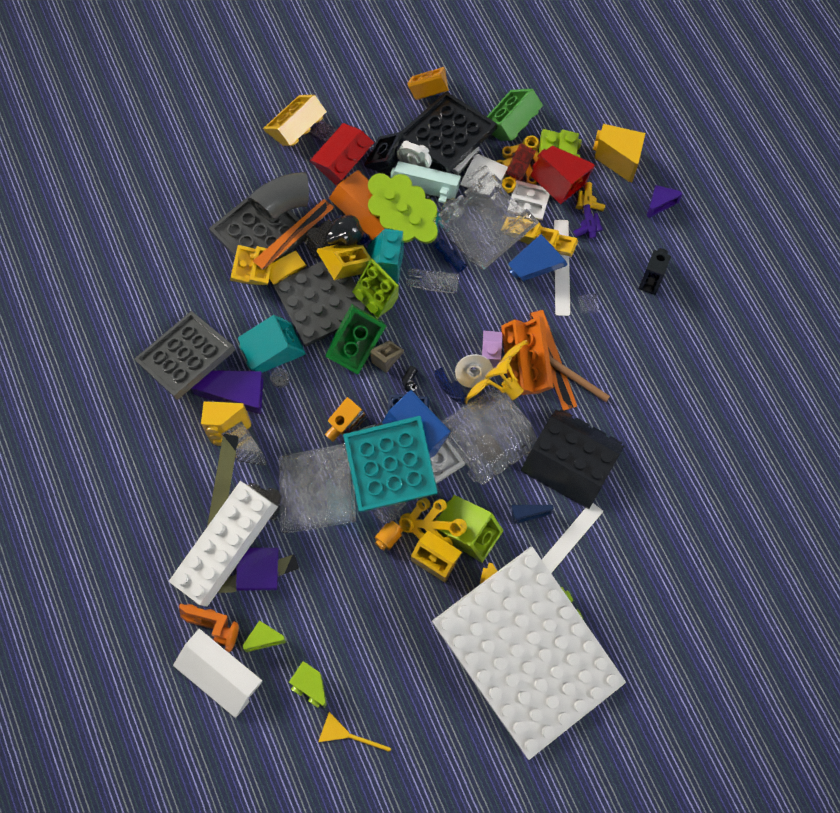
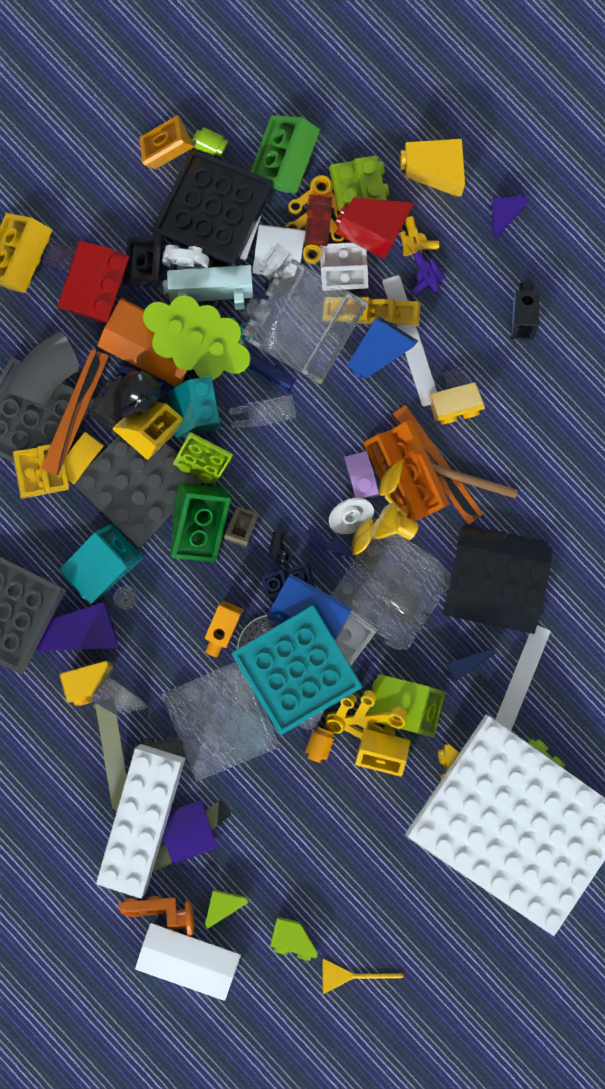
camera: 20 degrees left, 15 degrees up
none -> lime brick [192,127,228,158]
none -> yellow slope [428,382,485,425]

